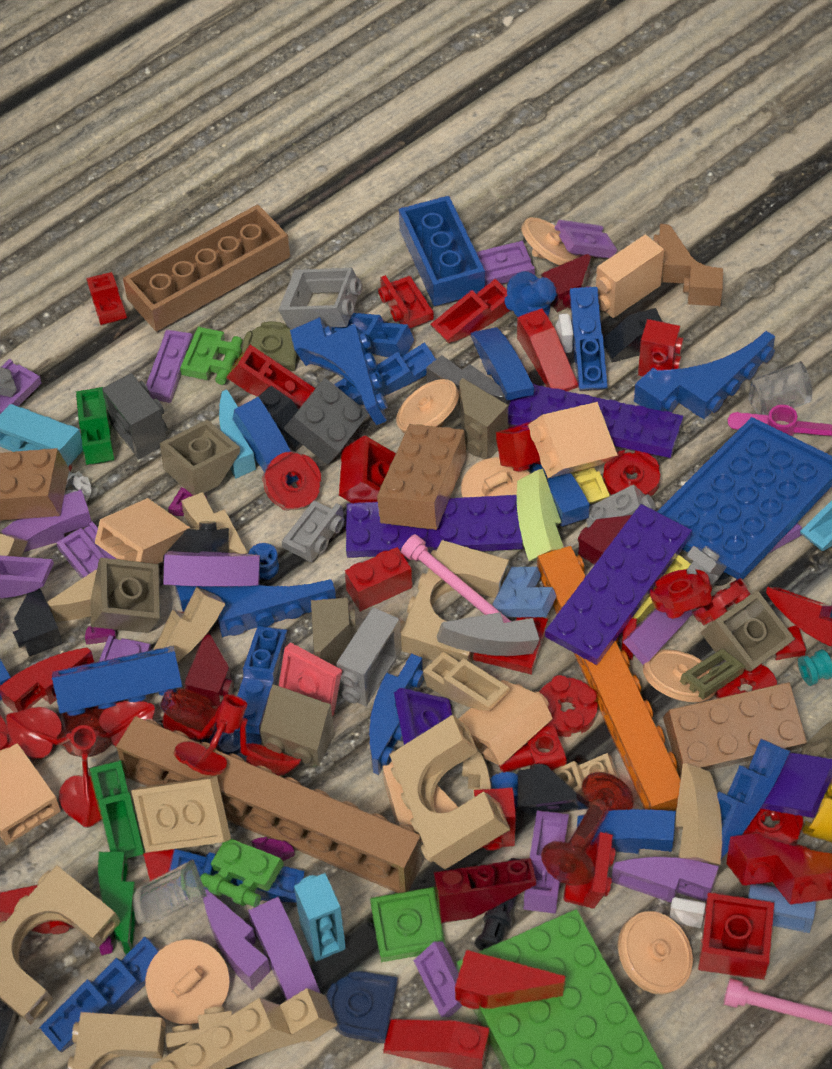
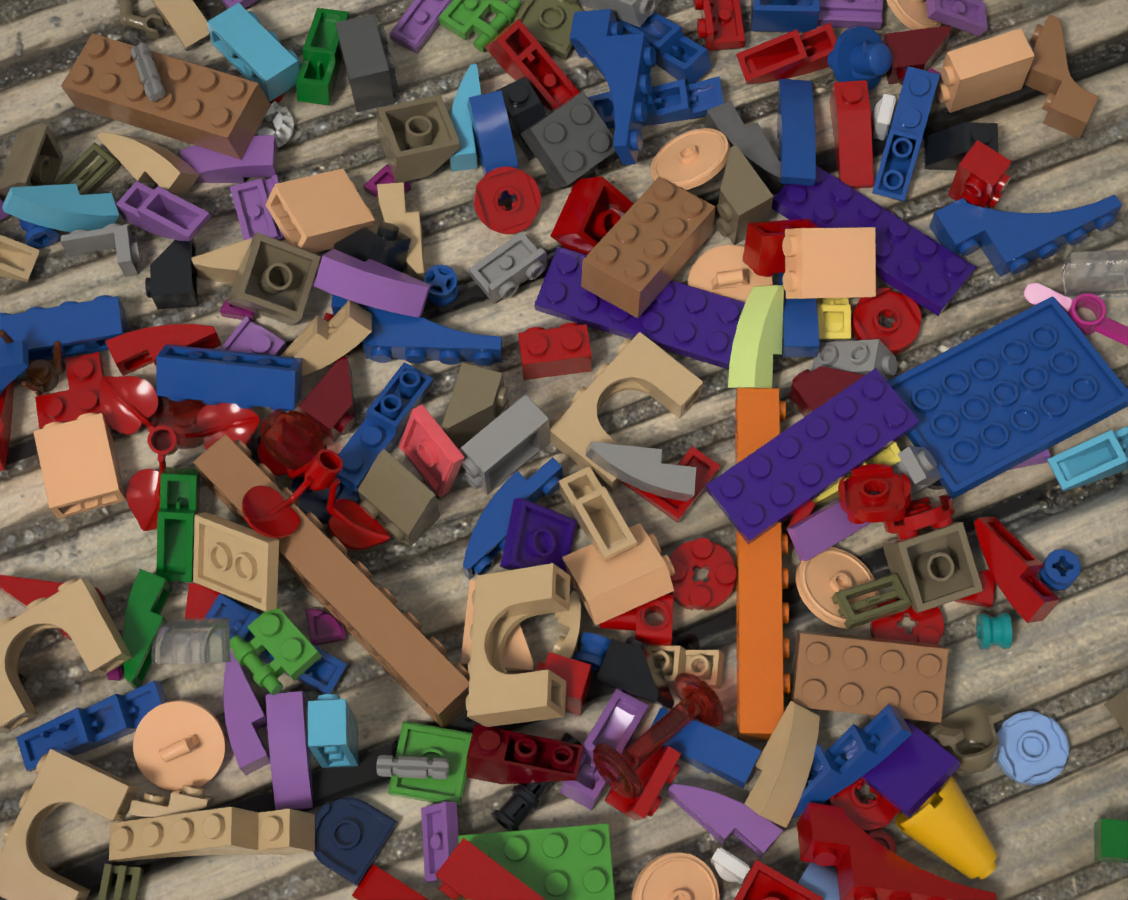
camera: 20 degrees right, 15 degrees up
bright pink piece [401,534,512,623] -> none
medium blue plate [492,567,557,617] -> none
none -> light grey axle [376,755,449,780]

